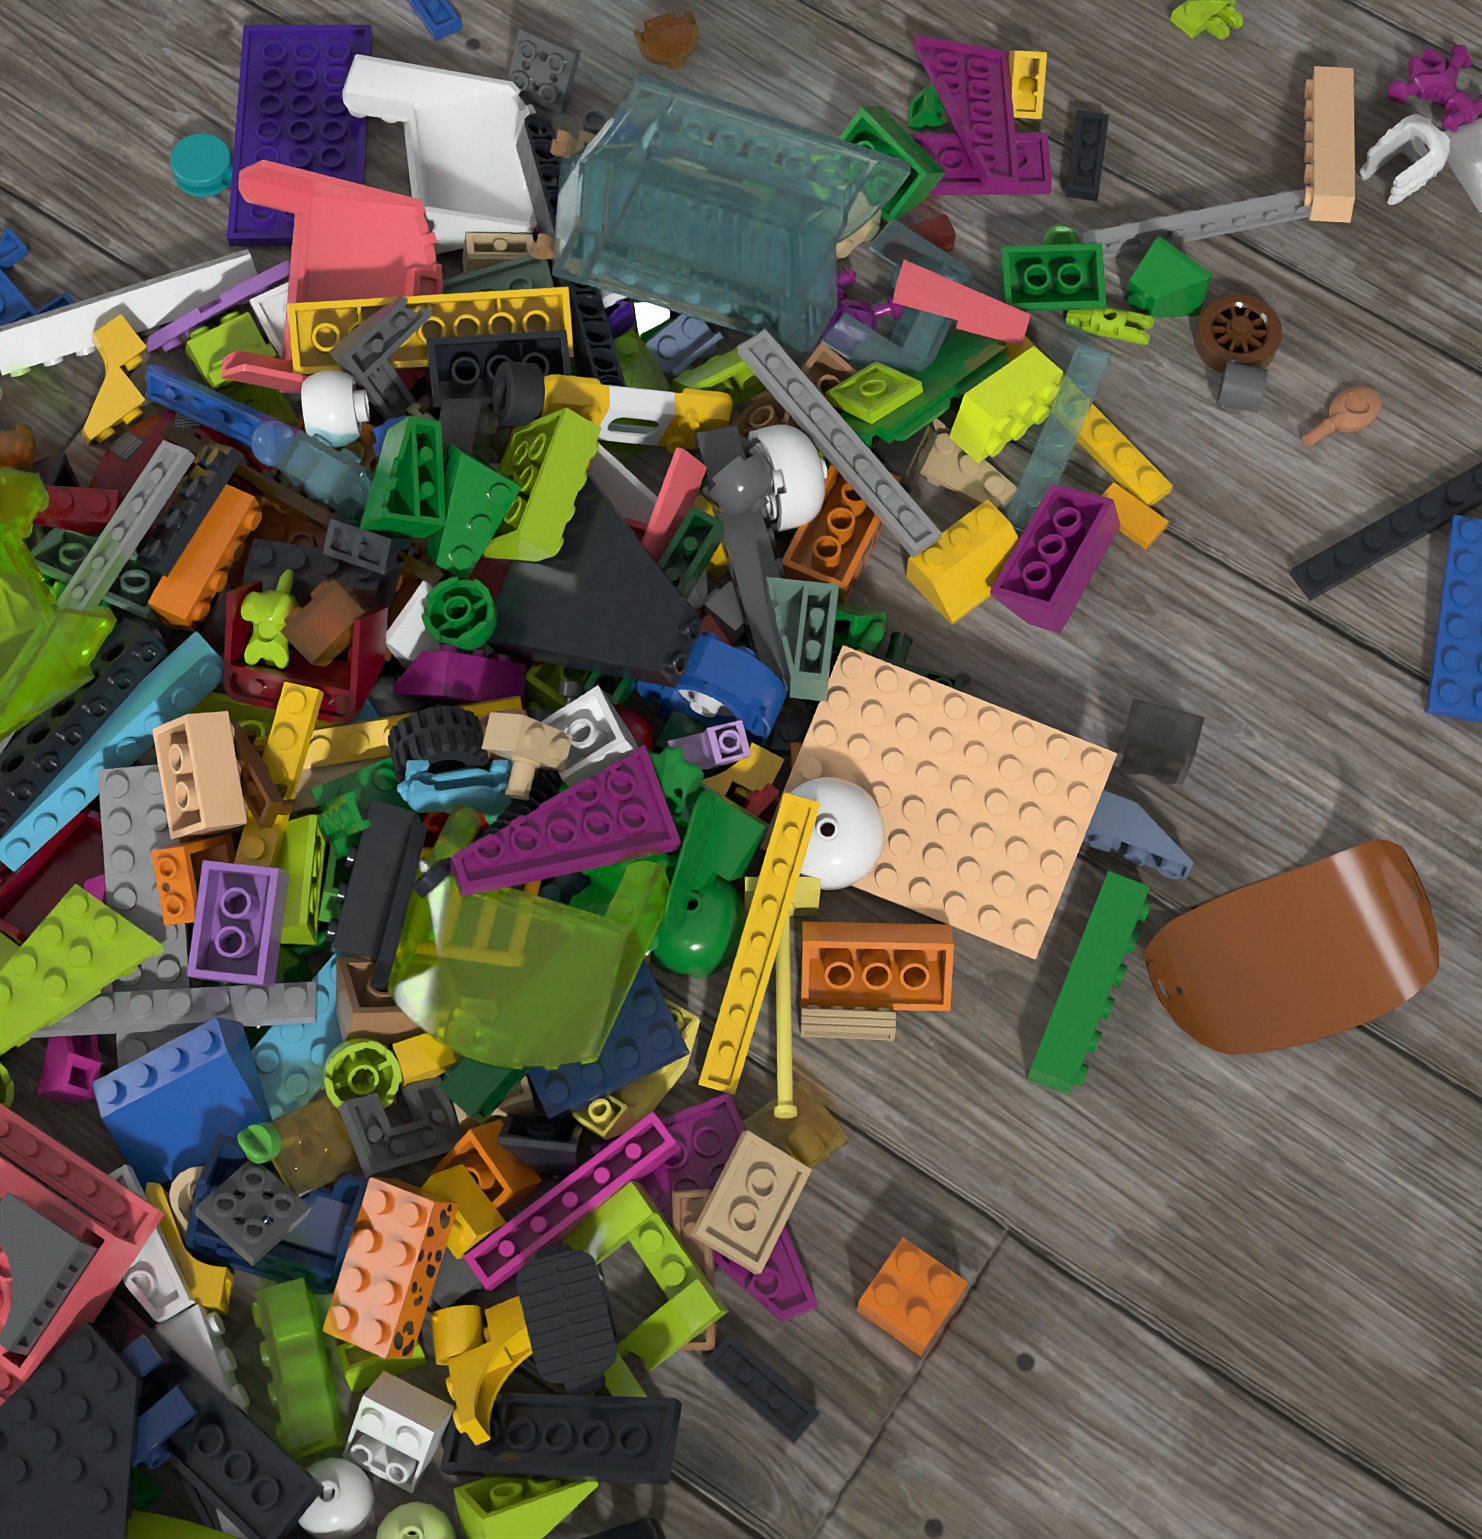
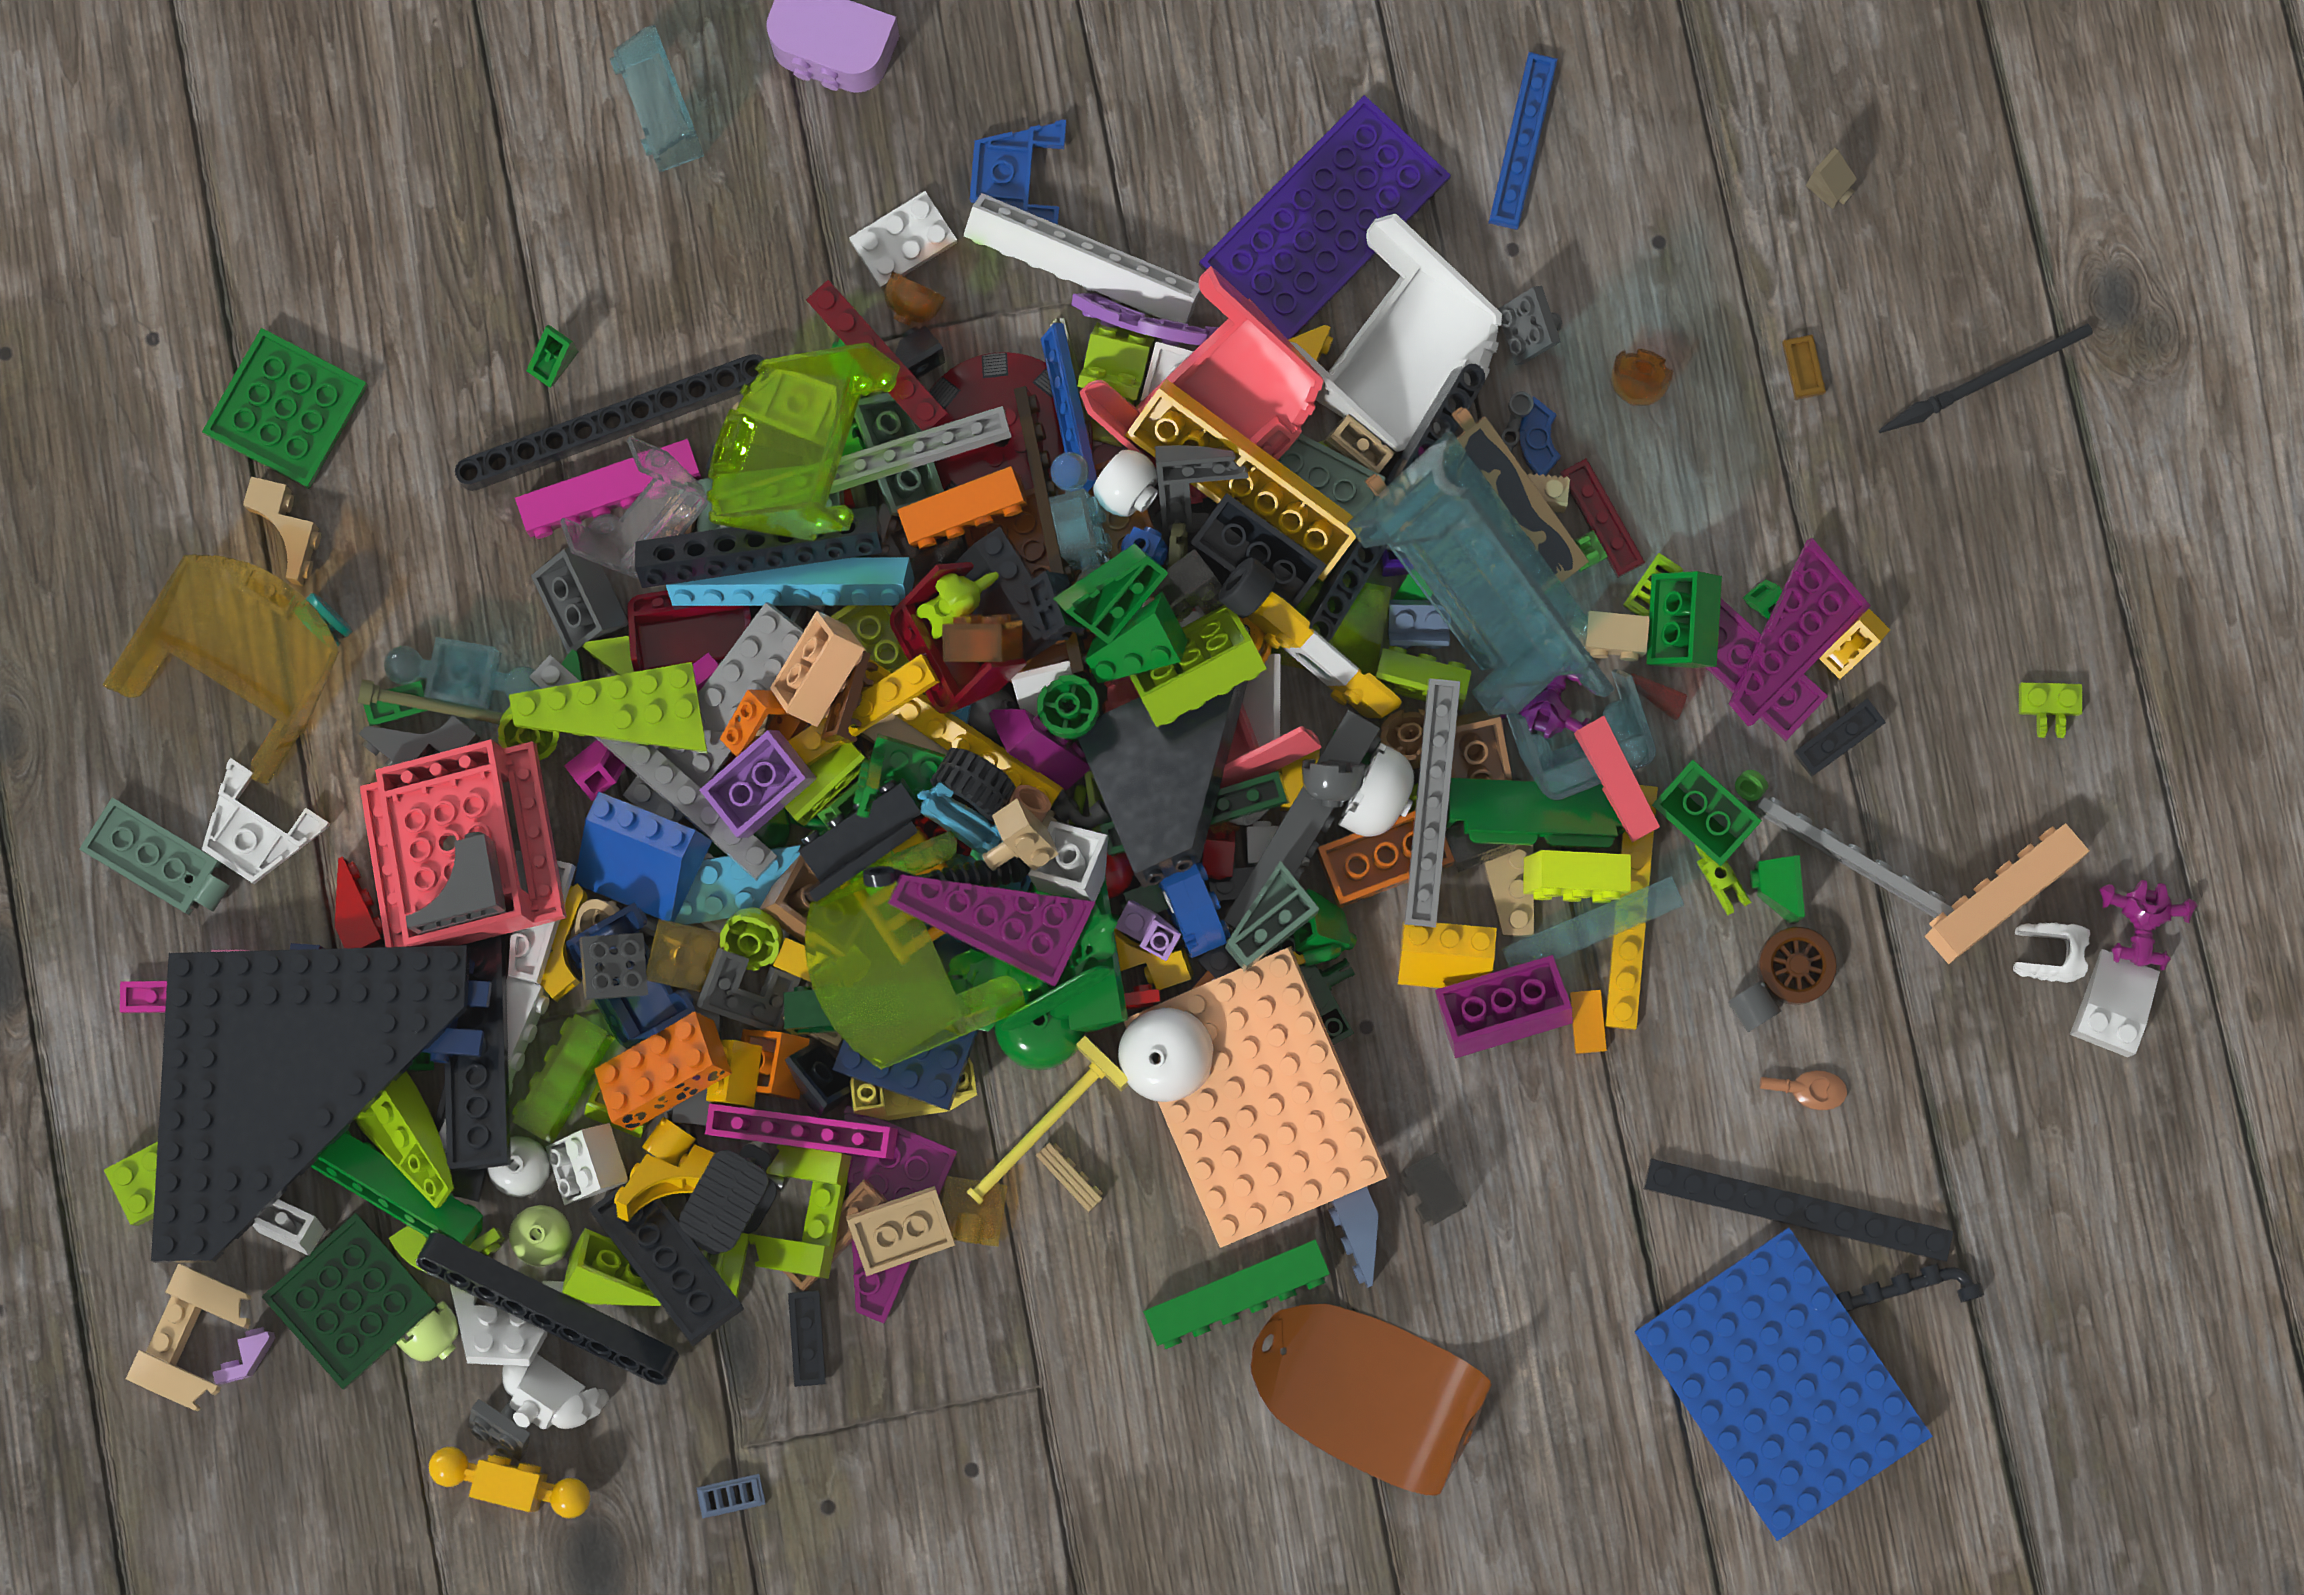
camera: 45 degrees right, 15 degrees up
yellow arch [82,314,147,446] -> none
black plate [134,443,244,577] -> none
teal head [170,133,233,198] -> none
bright green tile [237,1122,281,1164] -> none
yellow plate [698,792,821,1095] -> none
orange slope [801,922,954,1011] -> none
lime tile [826,361,923,424] -> none
orange brick [856,1237,969,1356] -> none

